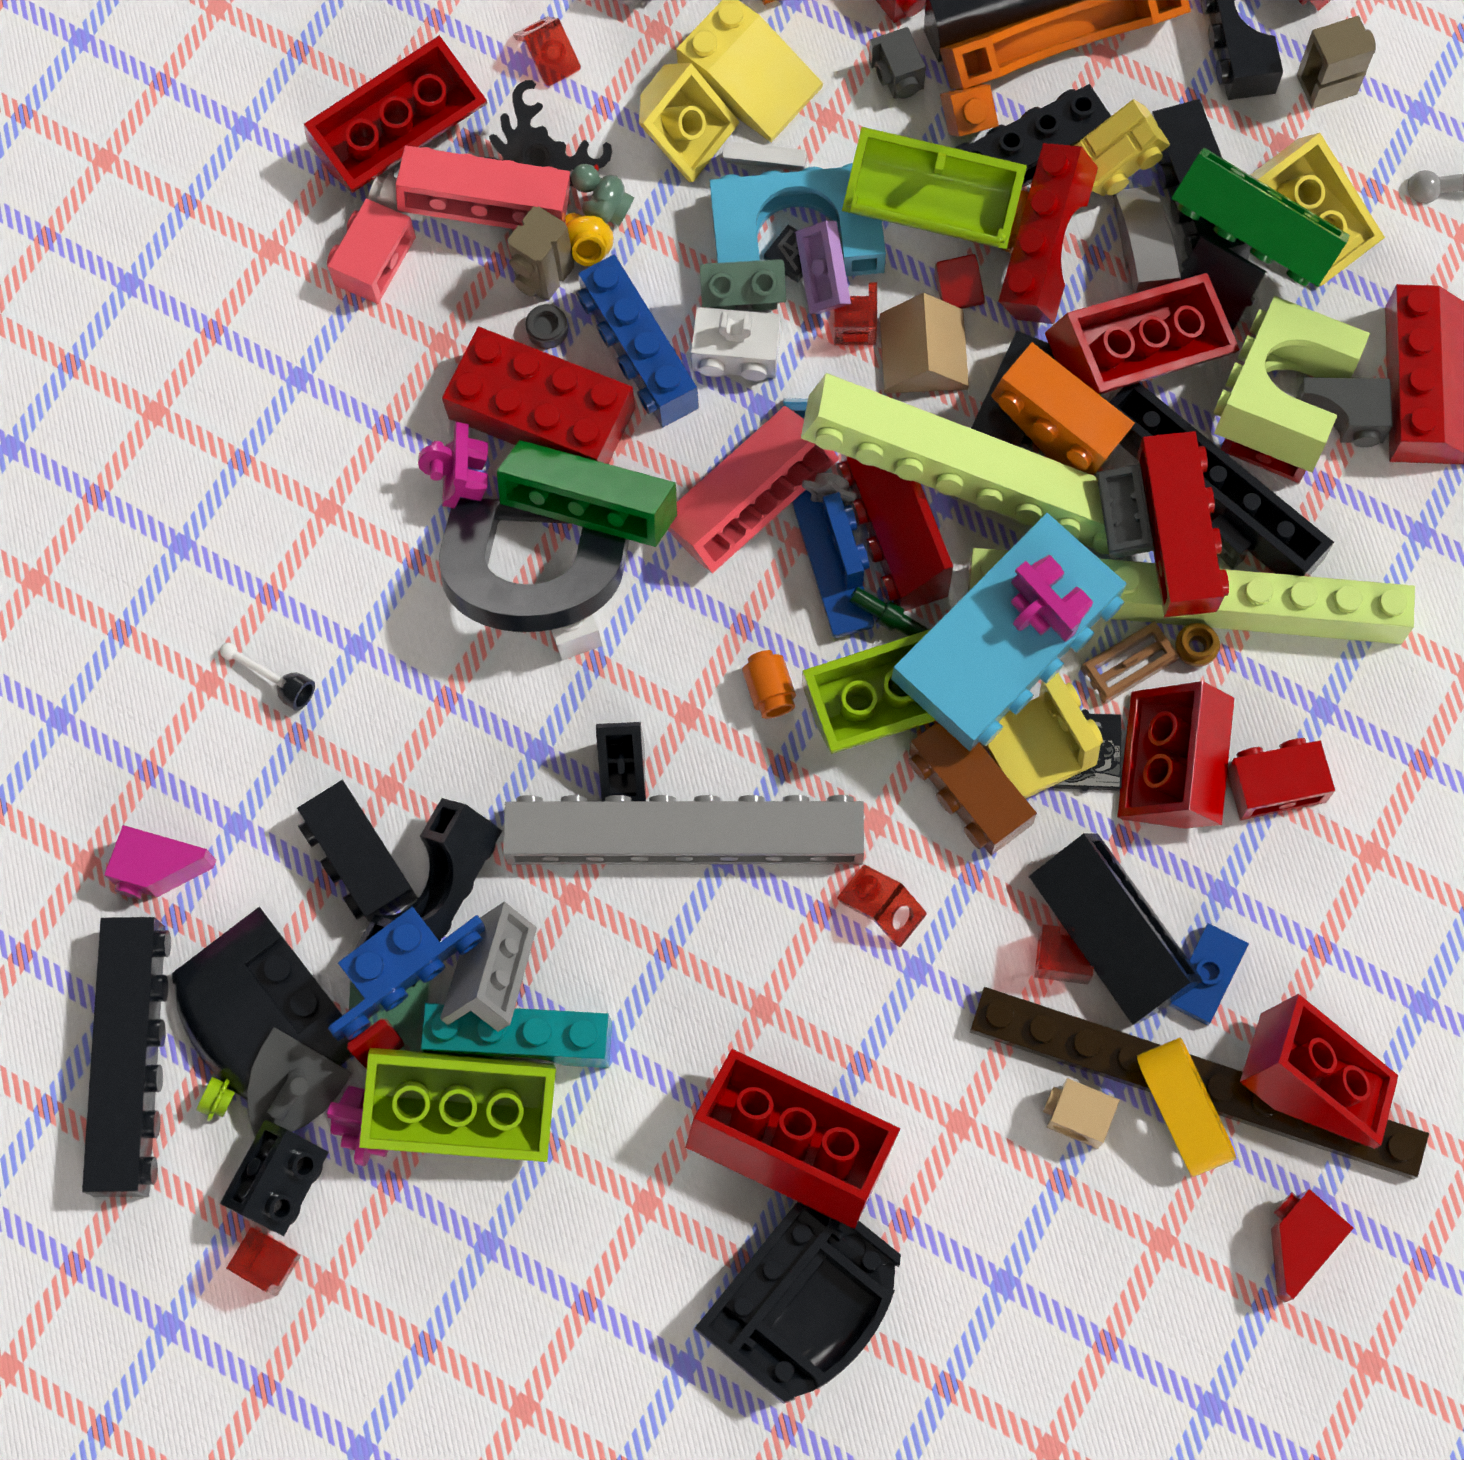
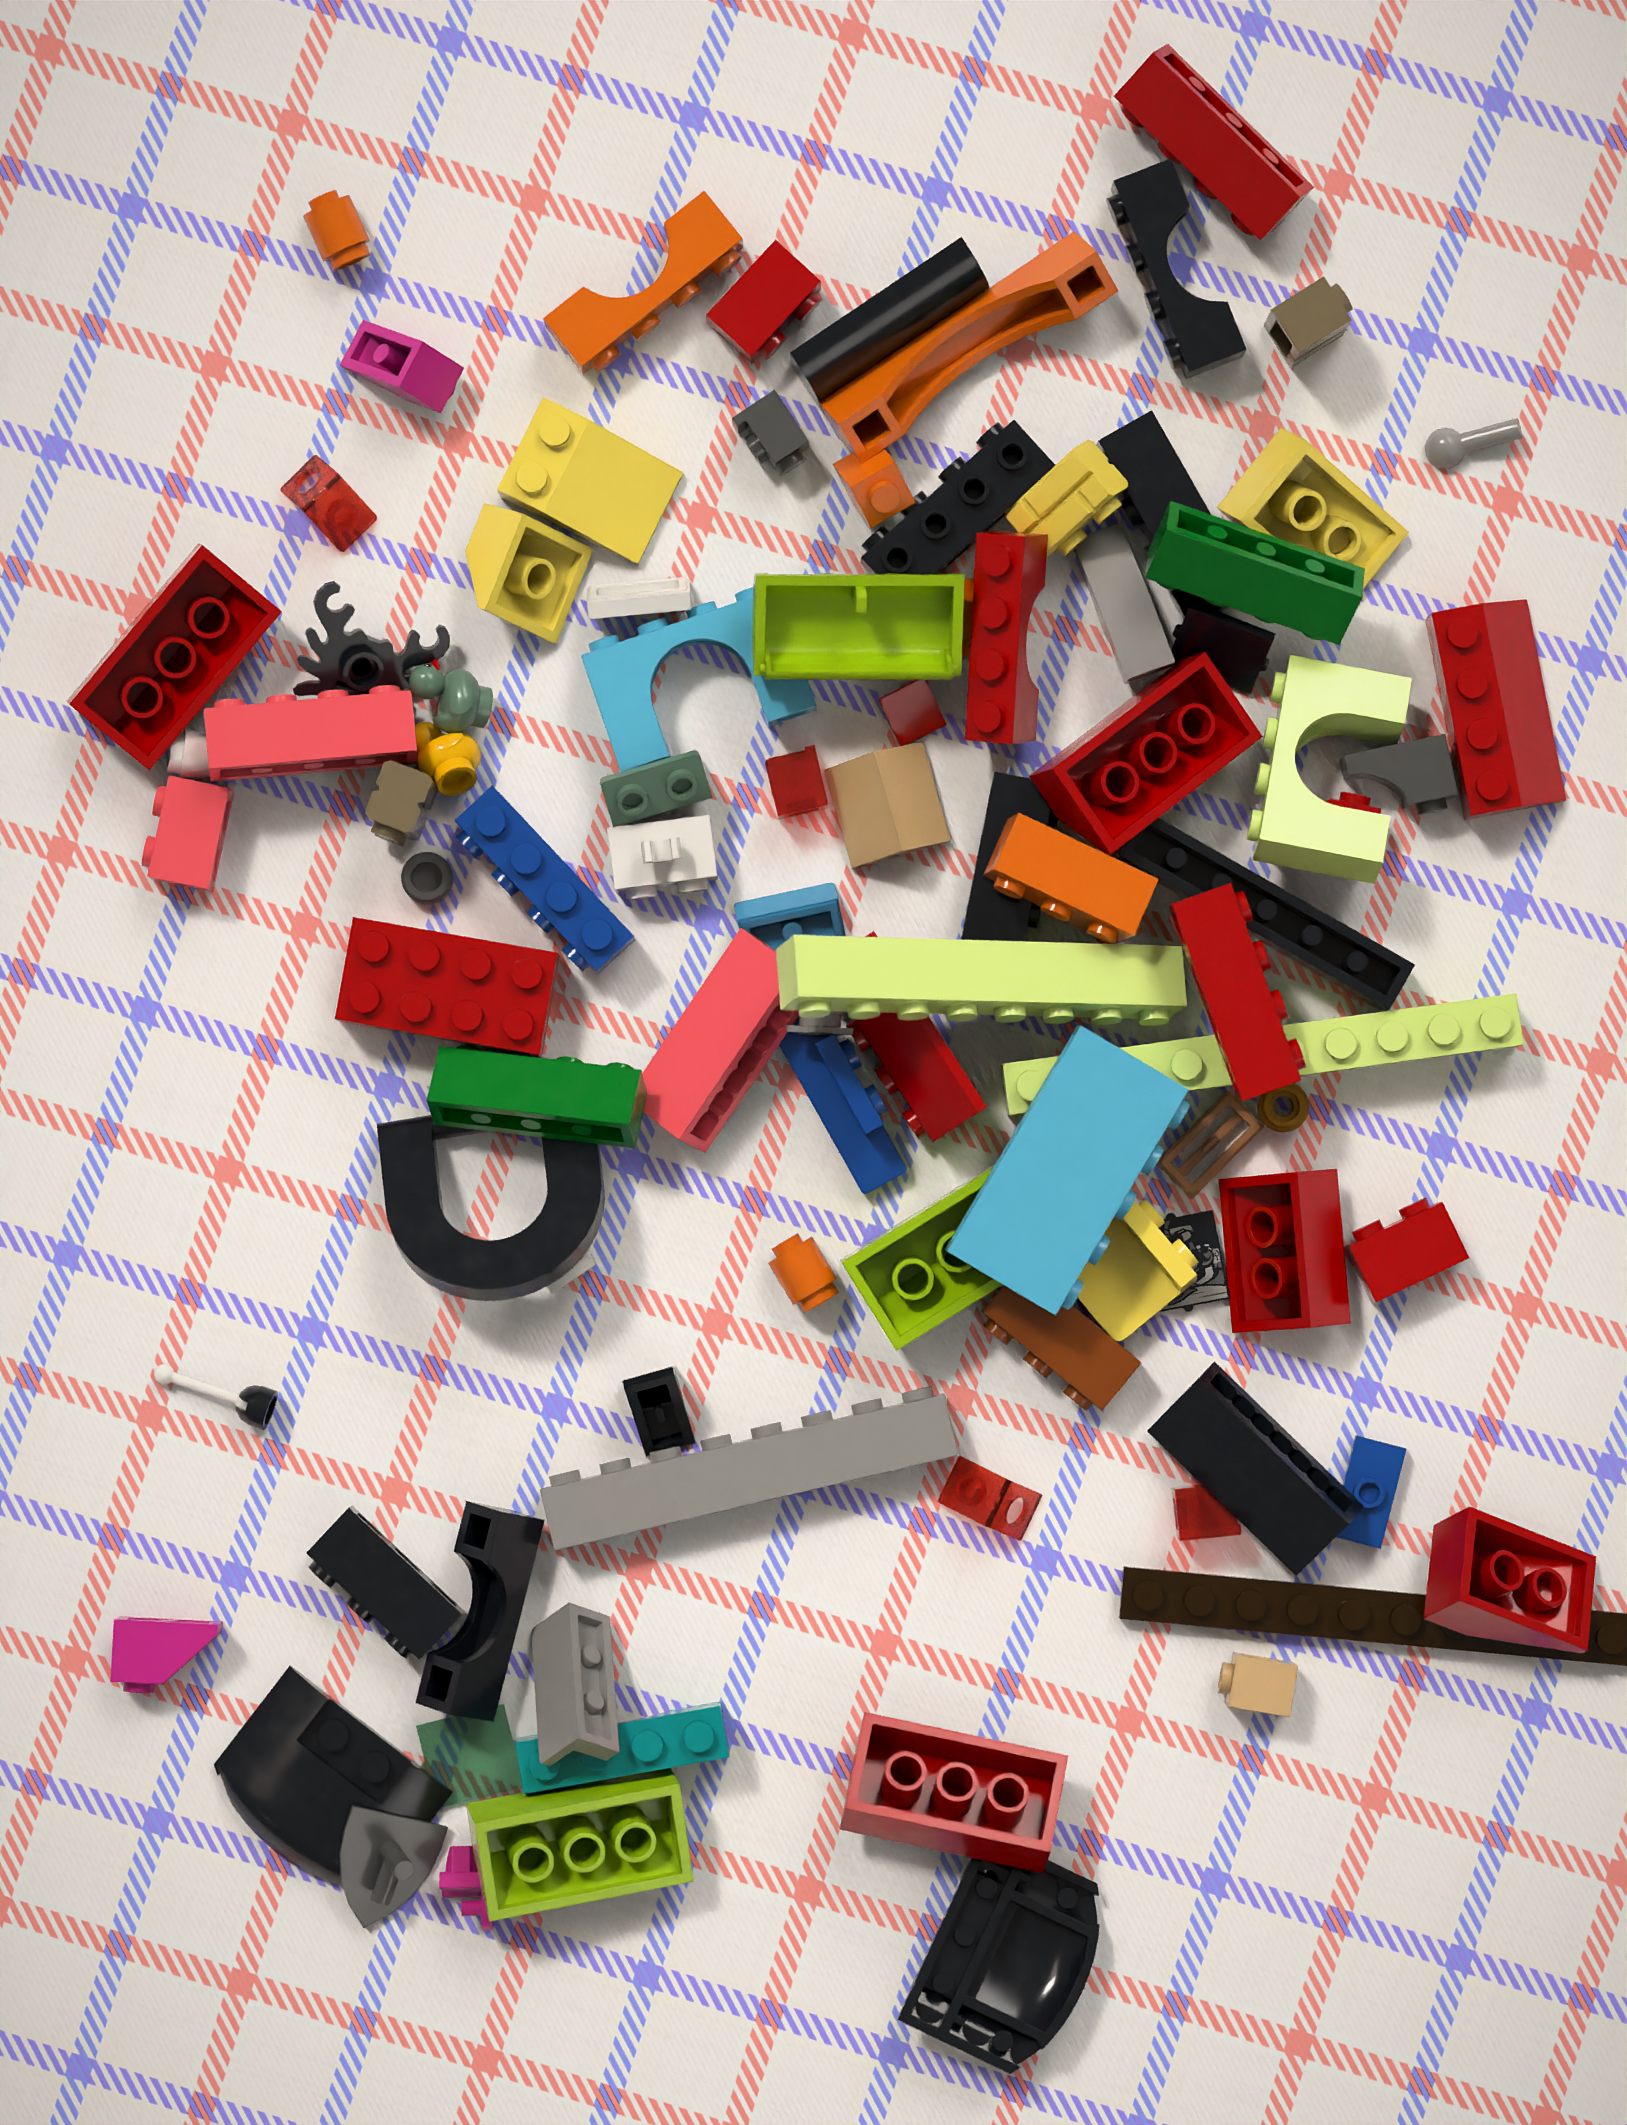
camera: 20 degrees left, 15 degrees up
black brick [82,917,171,1197] -> none
lime plate [196,1077,235,1121] -> none
black brick [219,1120,329,1236] -> none
clear red panel [226,1227,301,1296] -> none
blue bracket [328,906,485,1041] -> none
red slope [347,1018,404,1069] -> none
dark pink hips [418,422,488,509] -> none
black tile [764,224,803,283] -> none
lavender plate [795,221,851,314] -> none
dark green bar [849,586,929,636] -> none
dark pink hips [1011,555,1093,642] -> none
dark grey plate [1096,463,1155,559] -> none
yellow beam [1137,1037,1237,1177] -> none
black tile [1212,514,1251,570] -> none
red slope [1271,1189,1354,1303] -> none

